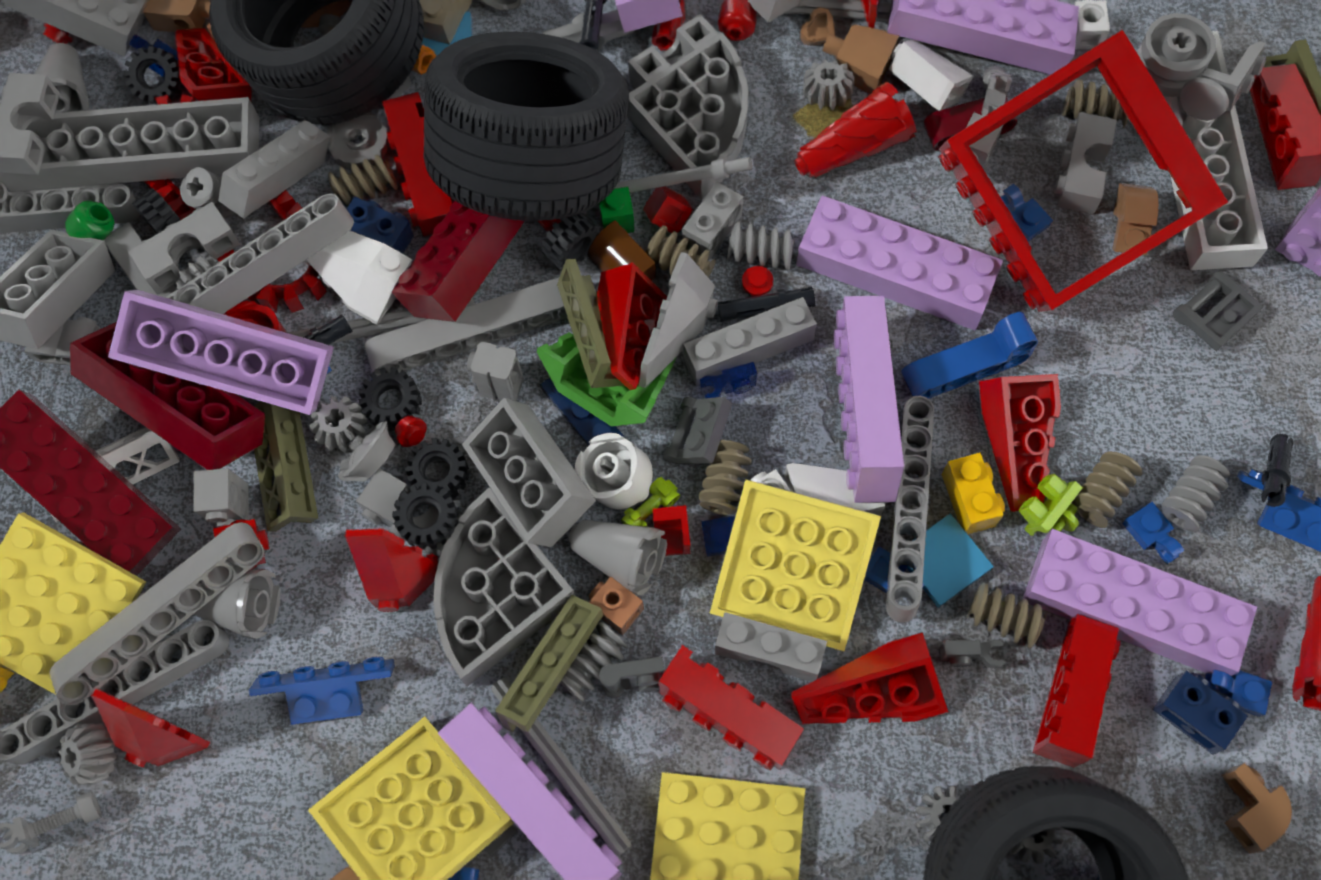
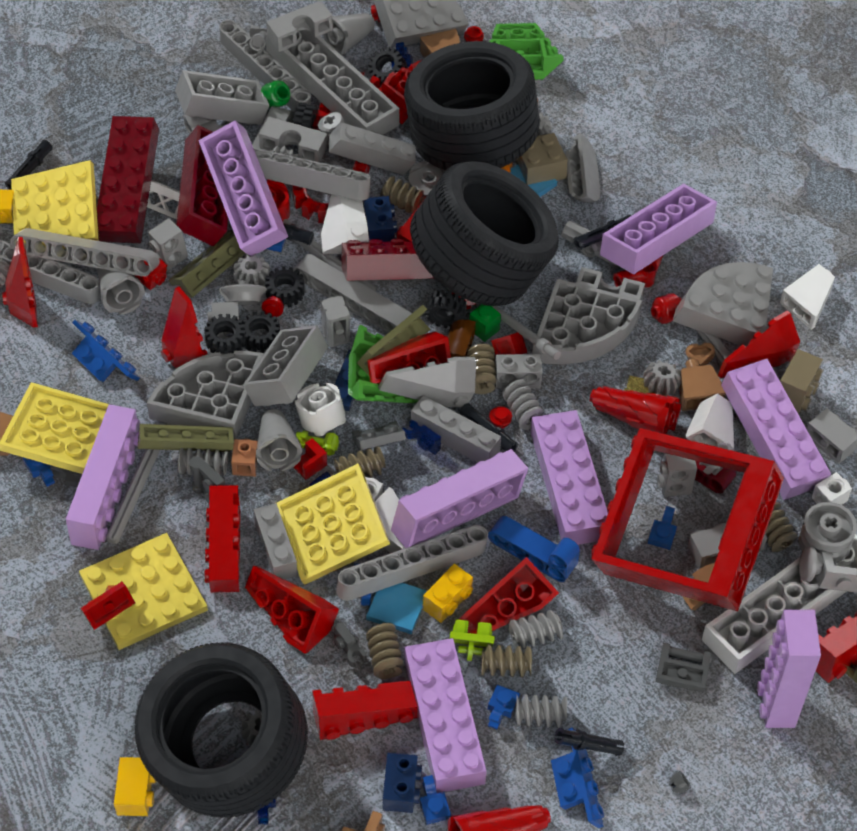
camera: 50 degrees right, 15 degrees down
none -> light grey piece [509,610,563,649]

